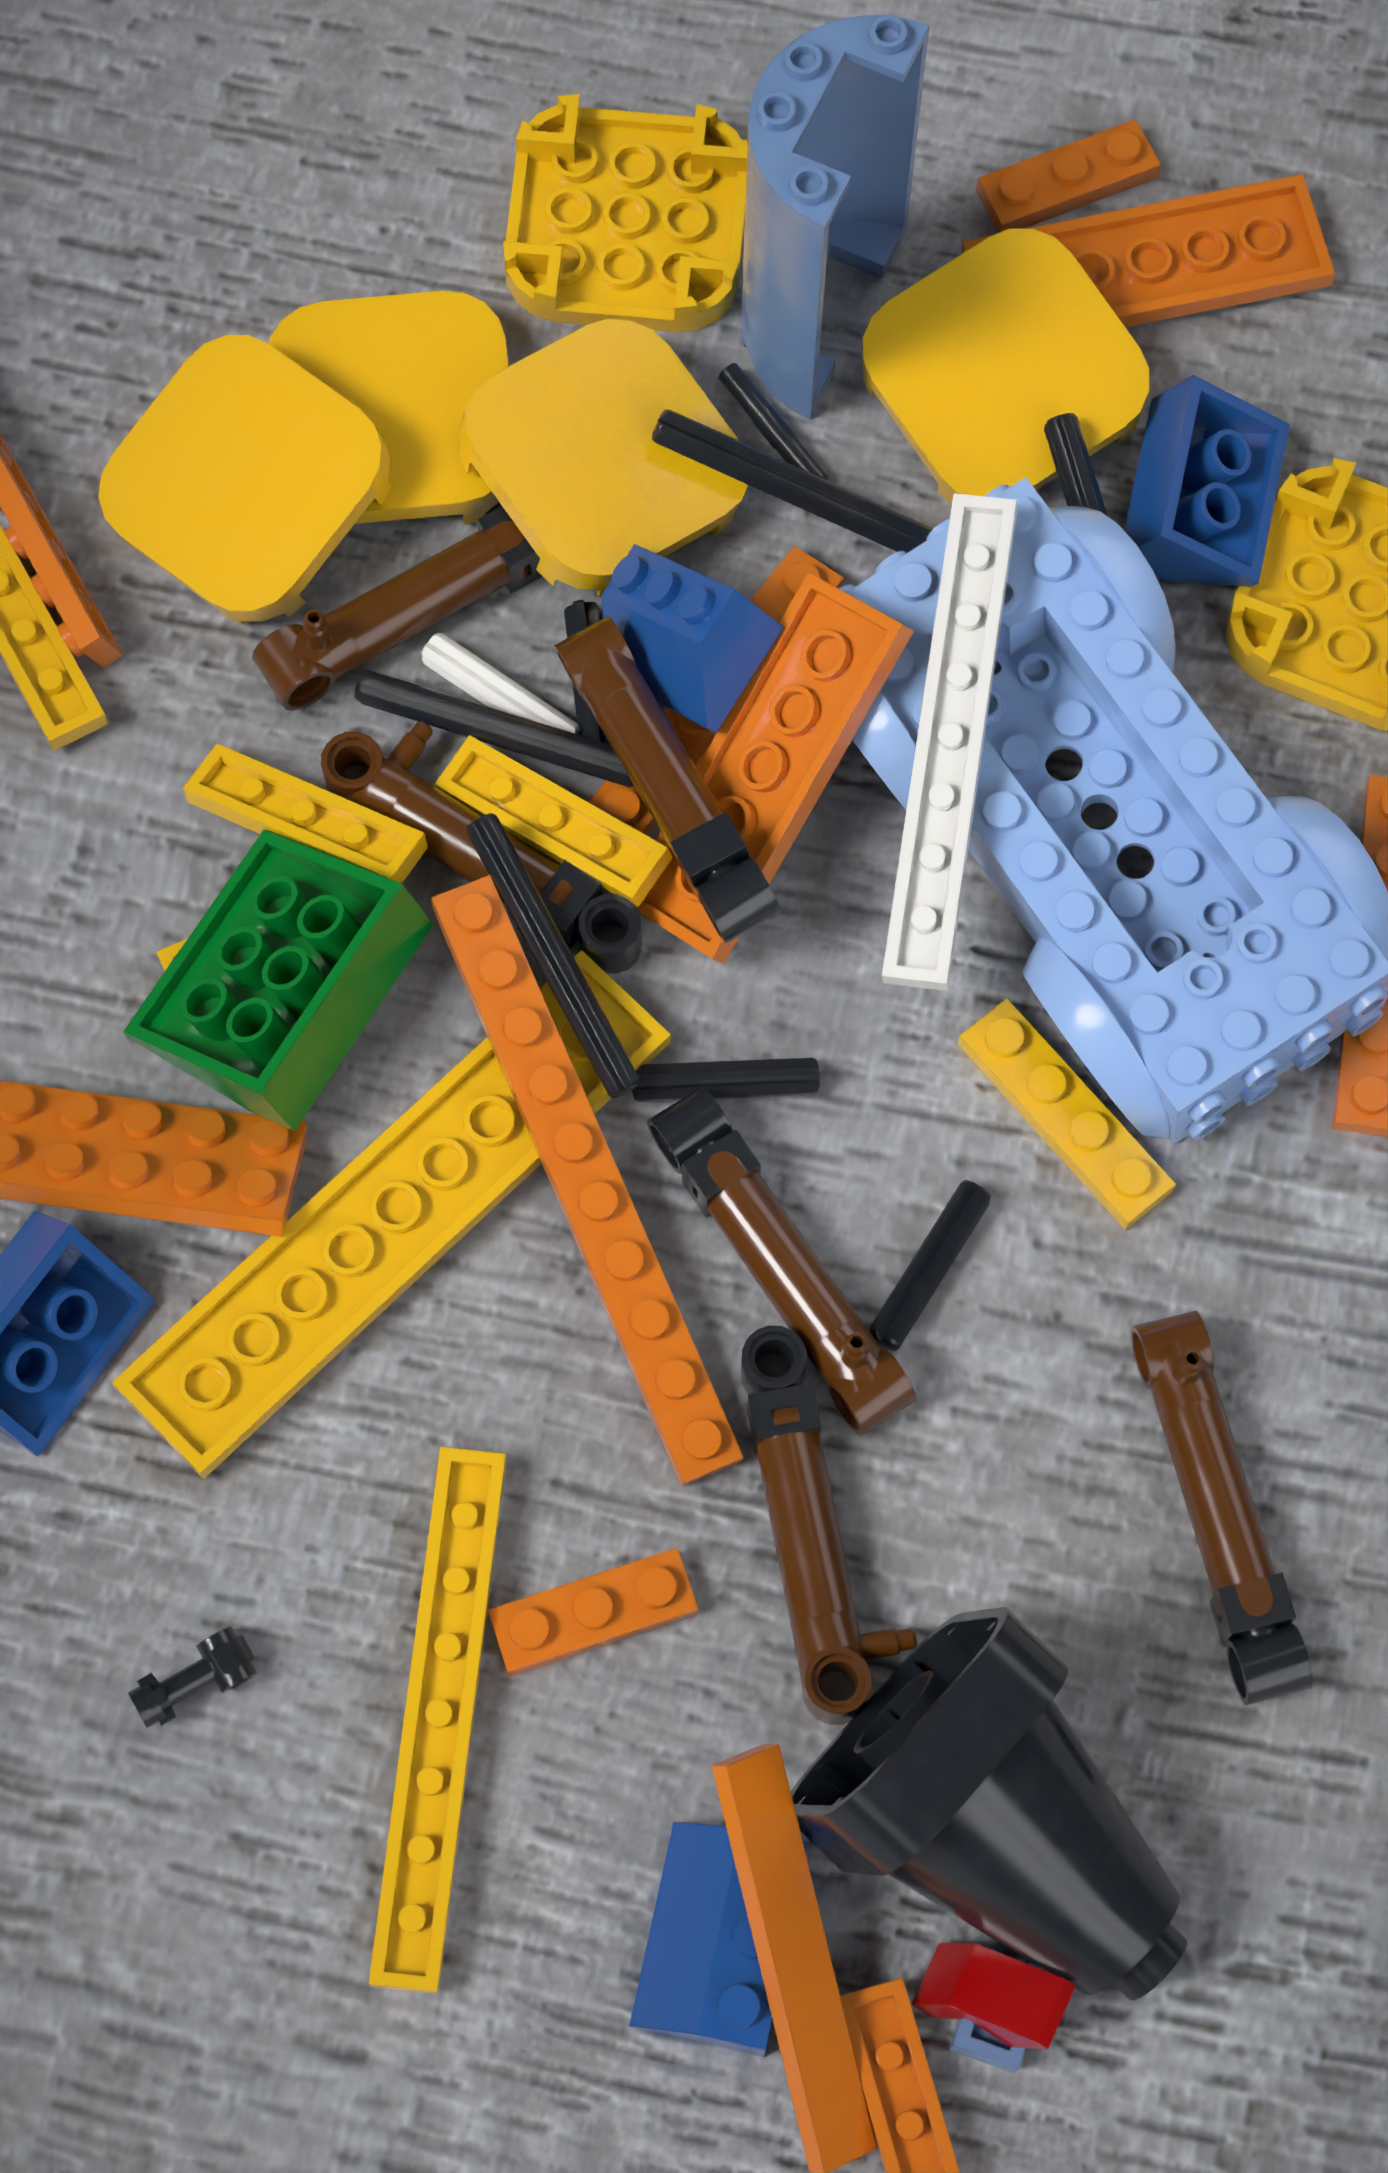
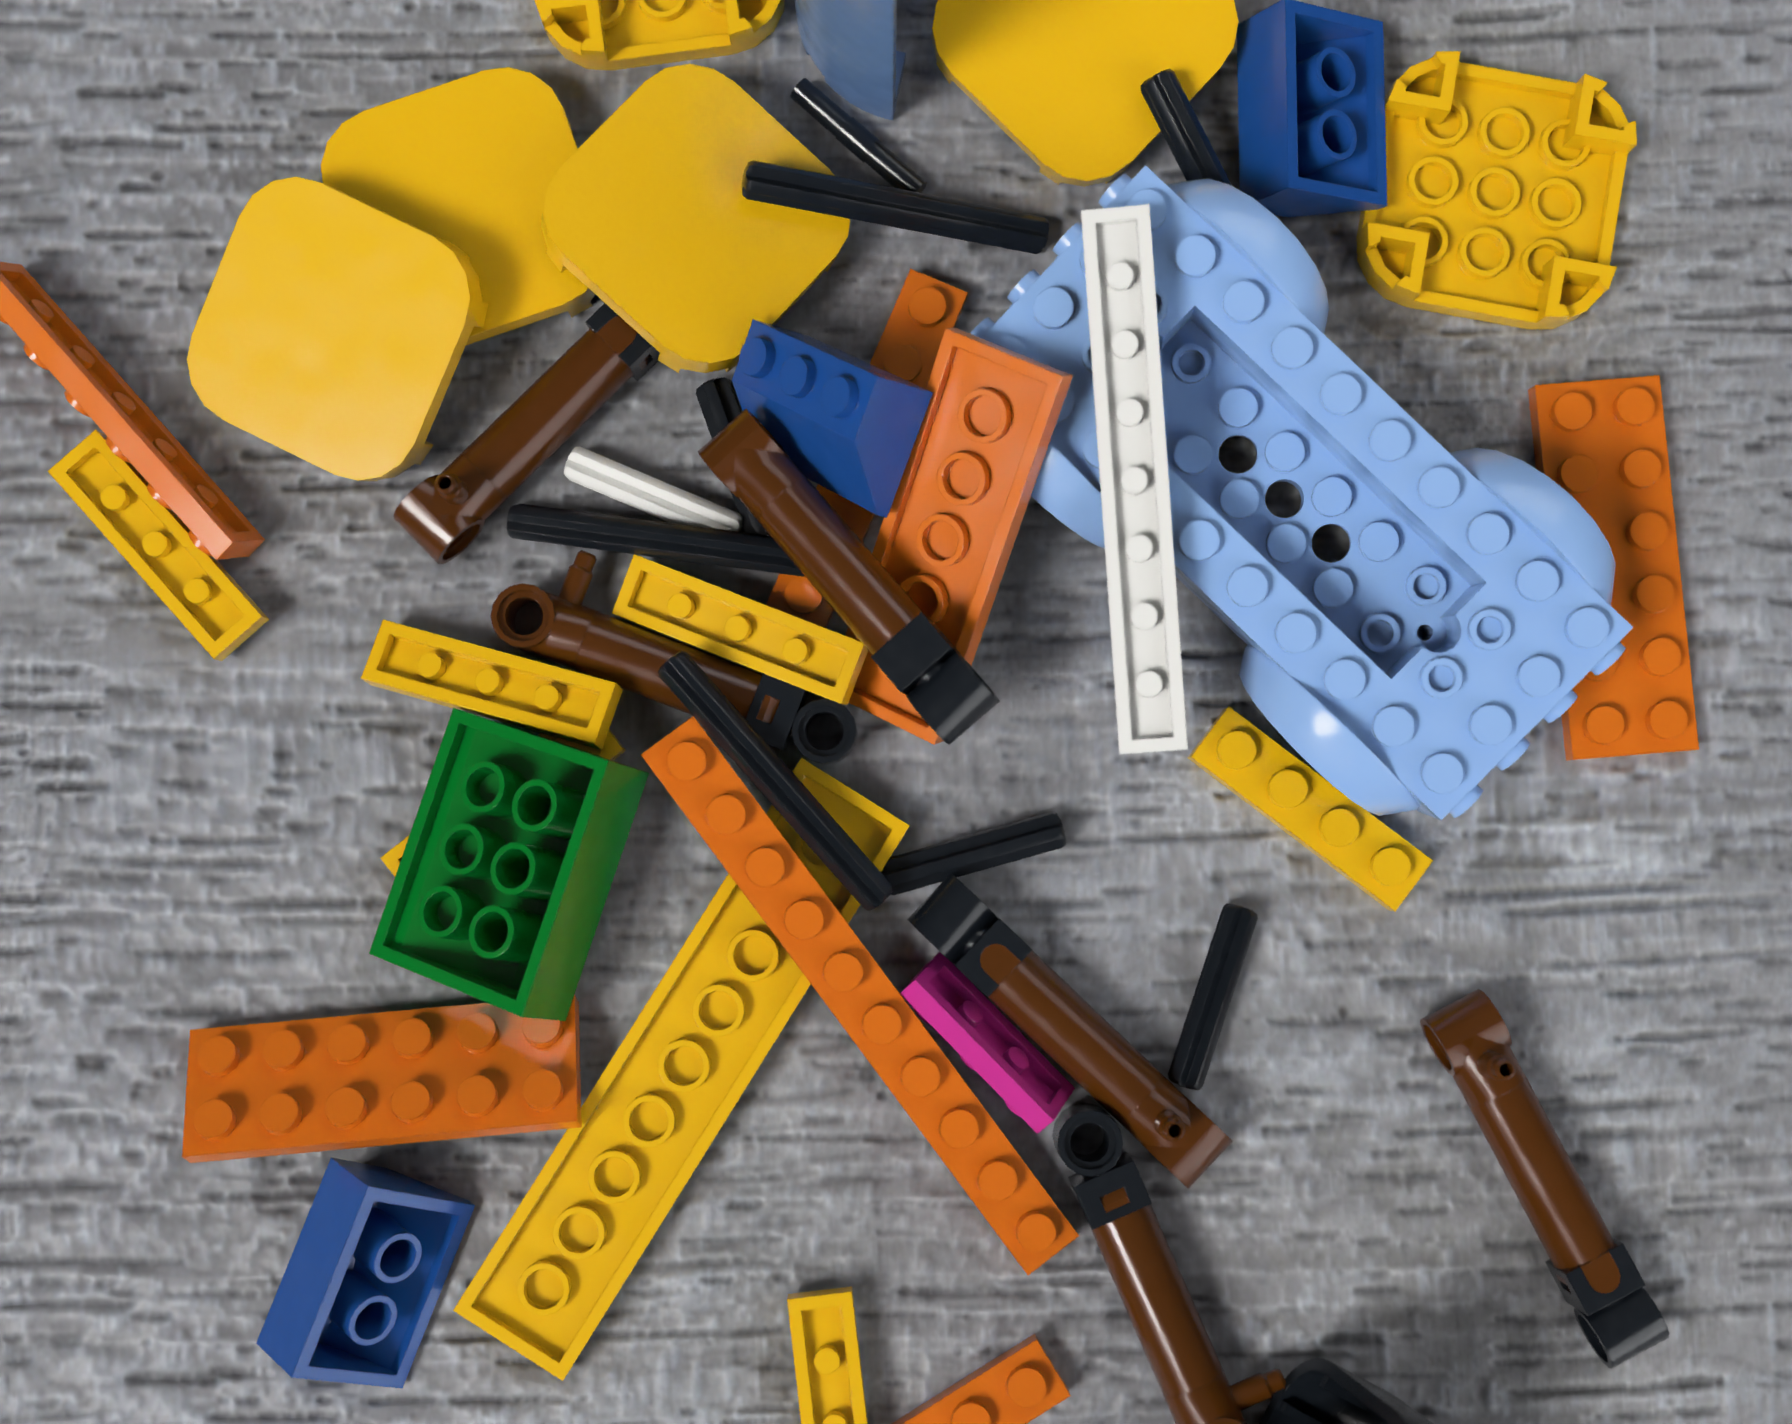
camera: 15 degrees left, 15 degrees up
none -> dark pink plate [900,951,1075,1134]

